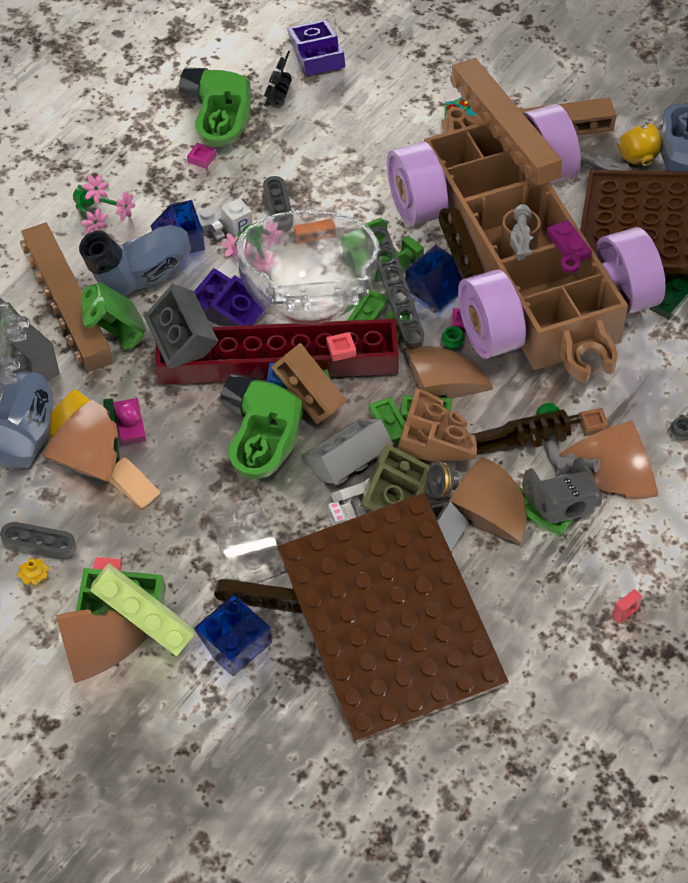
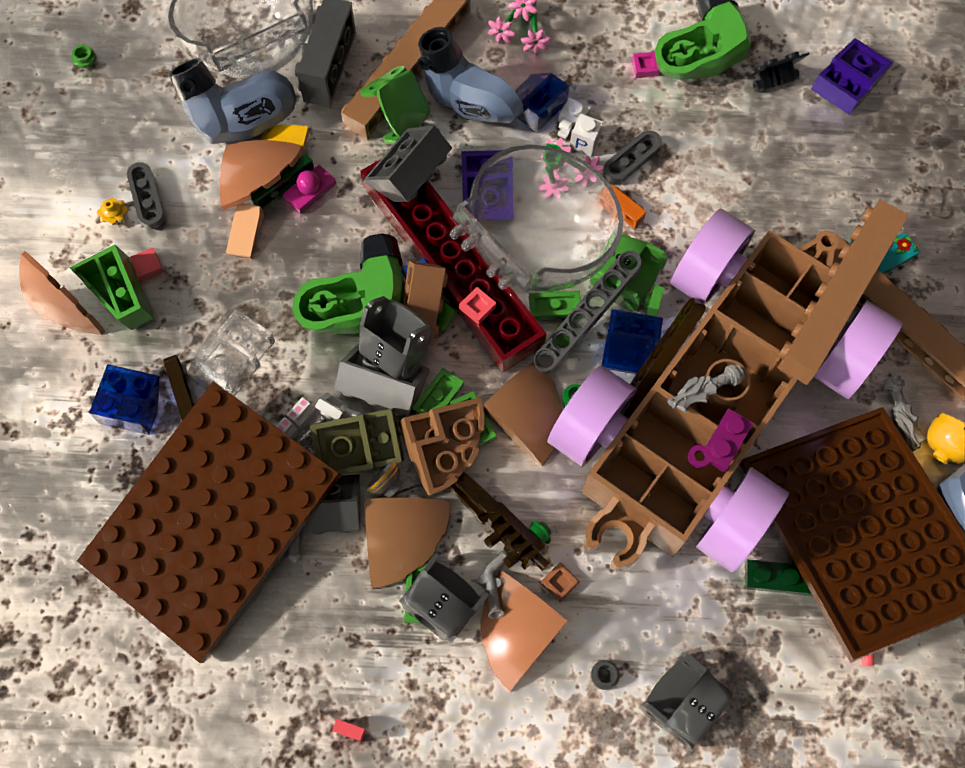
camera: 55 degrees right, 15 degrees up
yellowish green brick [90,563,194,656] -> none
none -> dark grey piece [359,296,434,379]

